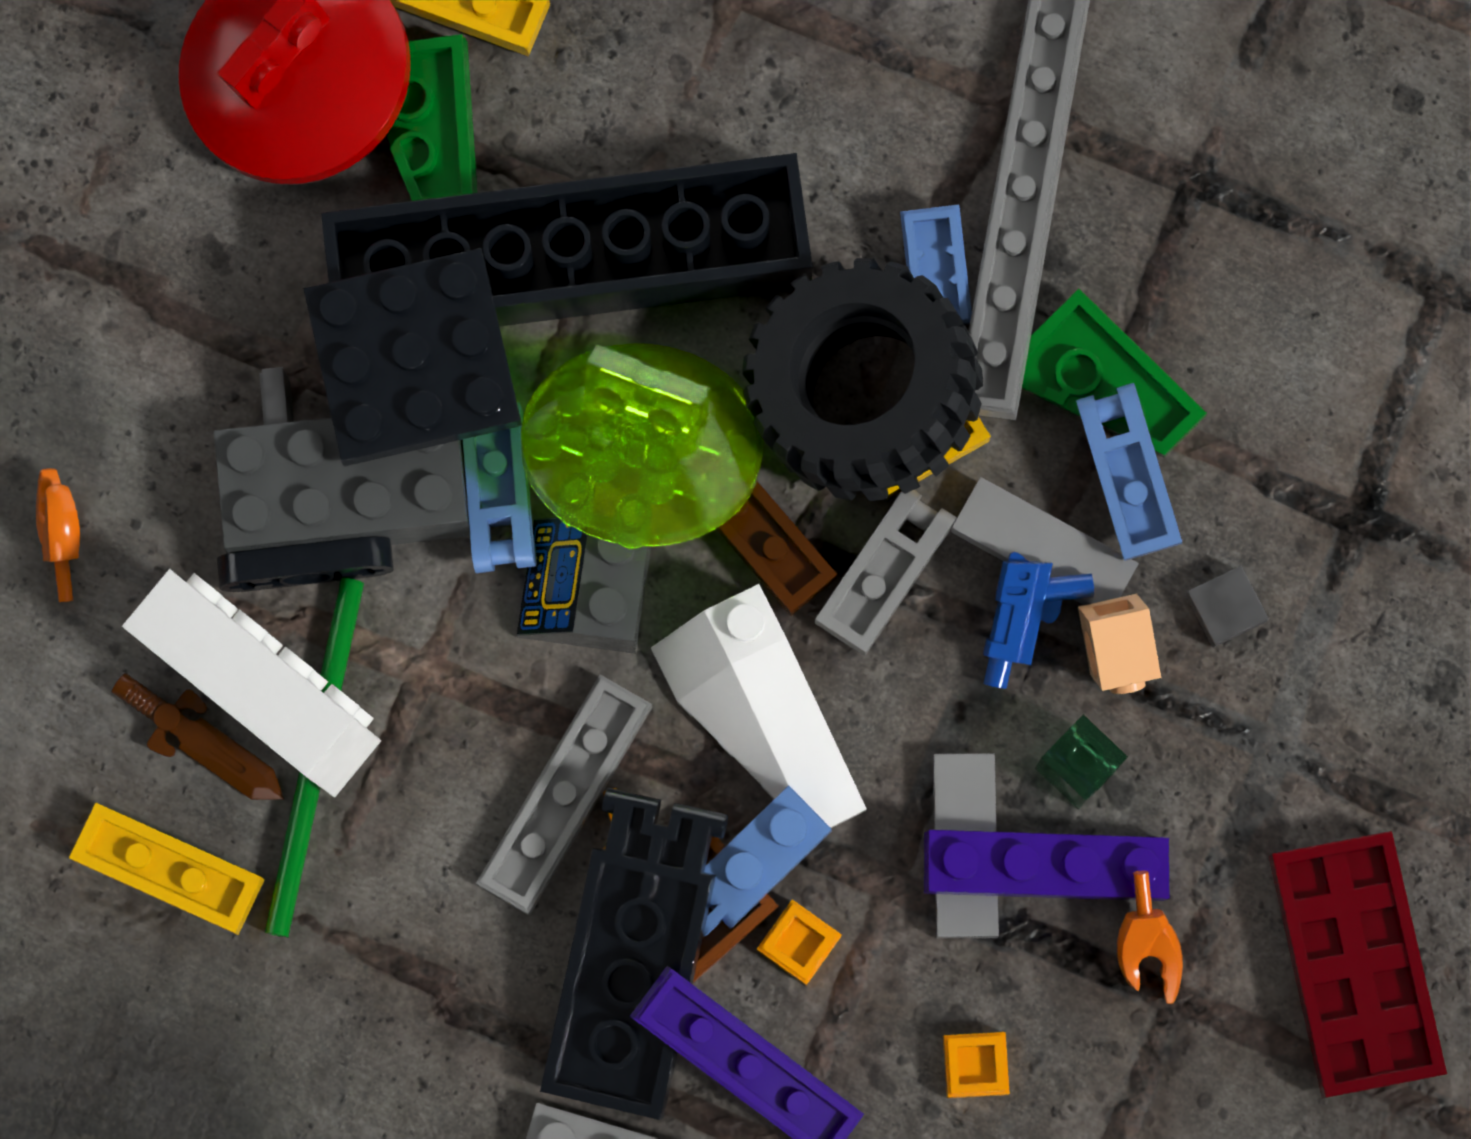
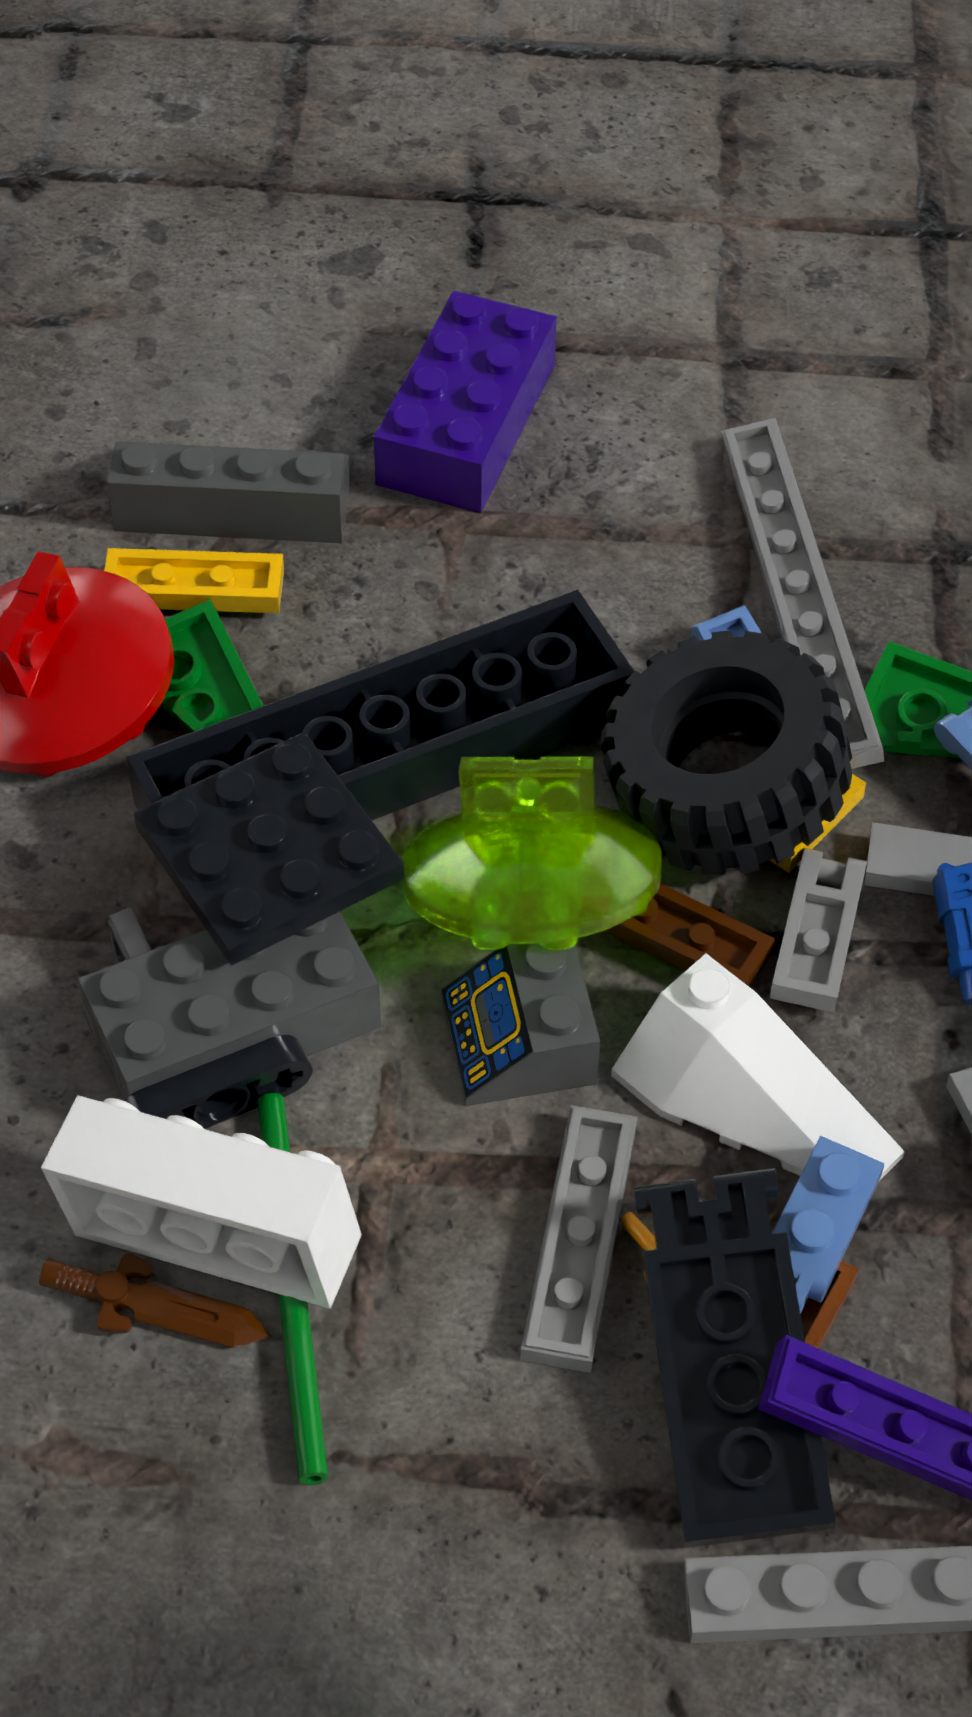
camera: 20 degrees left, 25 degrees down
yellow plate [69,803,265,935] -> none
plate [463,402,537,574] -> none
light orange tile [756,899,842,986] -> none

